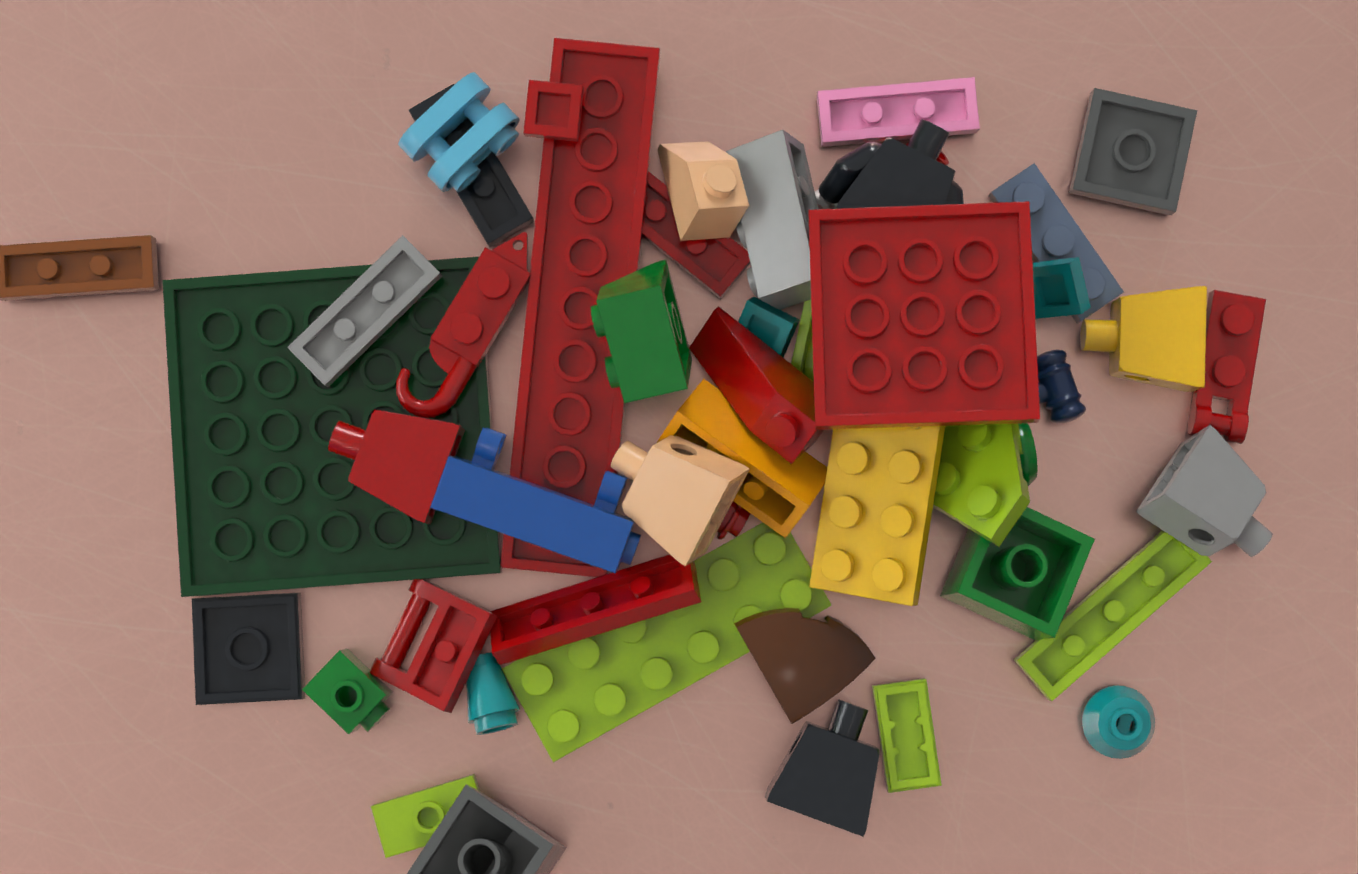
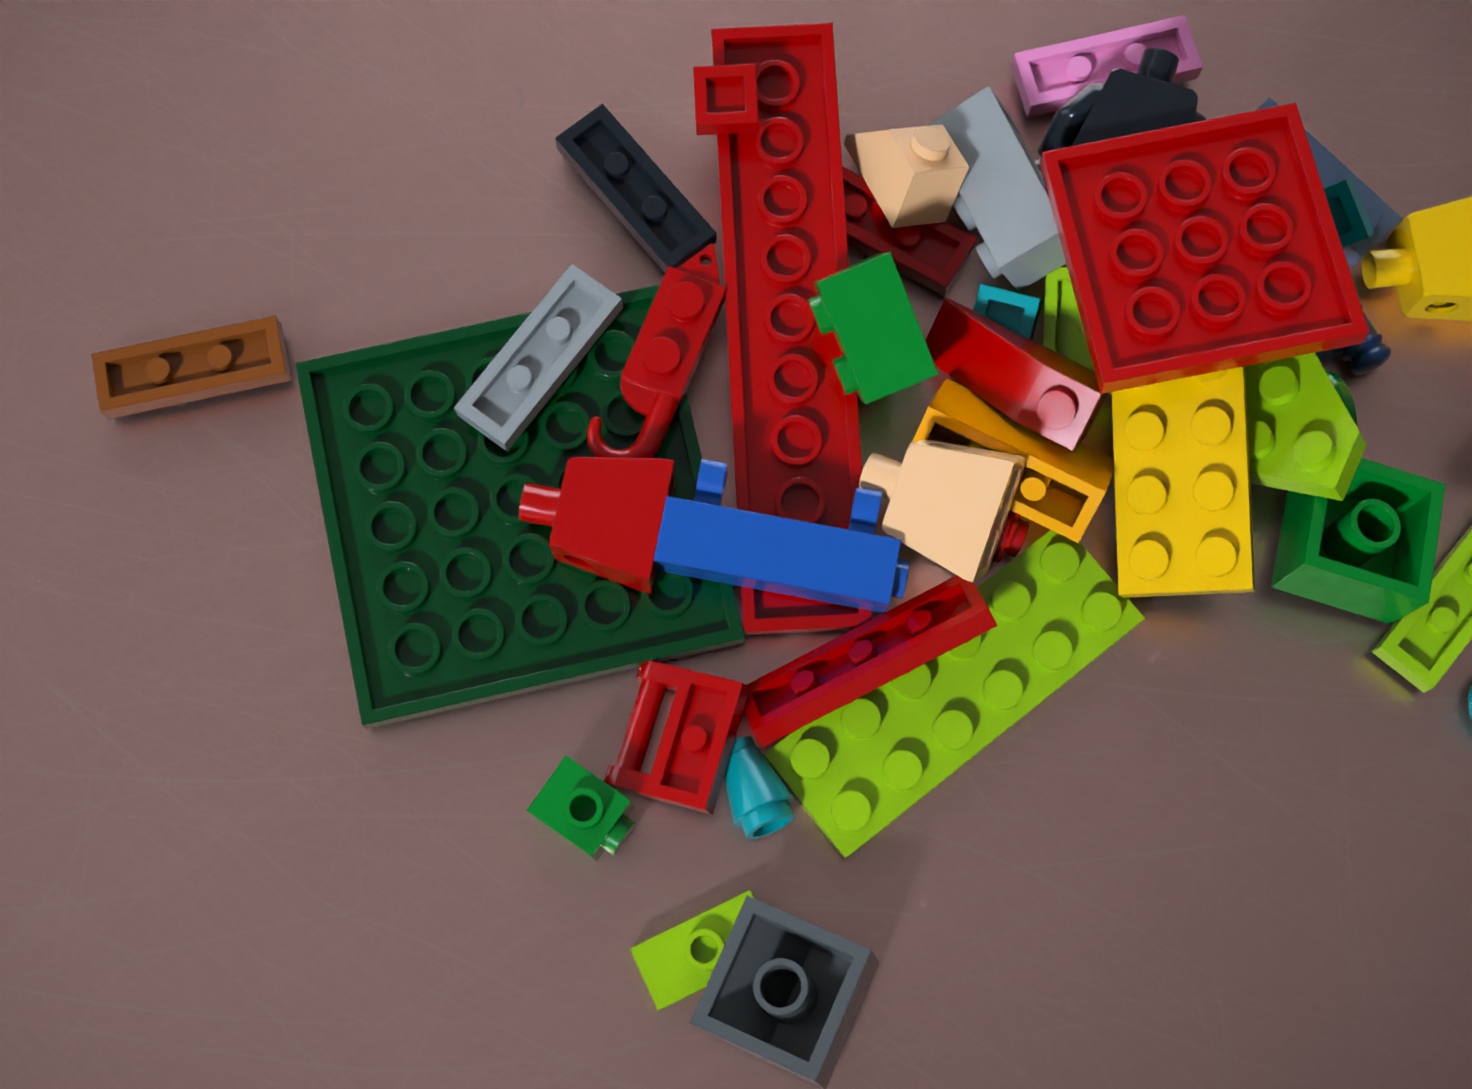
camera: 10 degrees left, 10 degrees down
black tile [192,593,305,705] -> none
medium azure brick [398,72,520,192] -> none
reddish brown brick [734,608,876,724] -> none
black torso [765,699,880,837] -> none
lime plate [872,678,942,793] -> none
dark grey plate [1069,88,1197,215] -> none

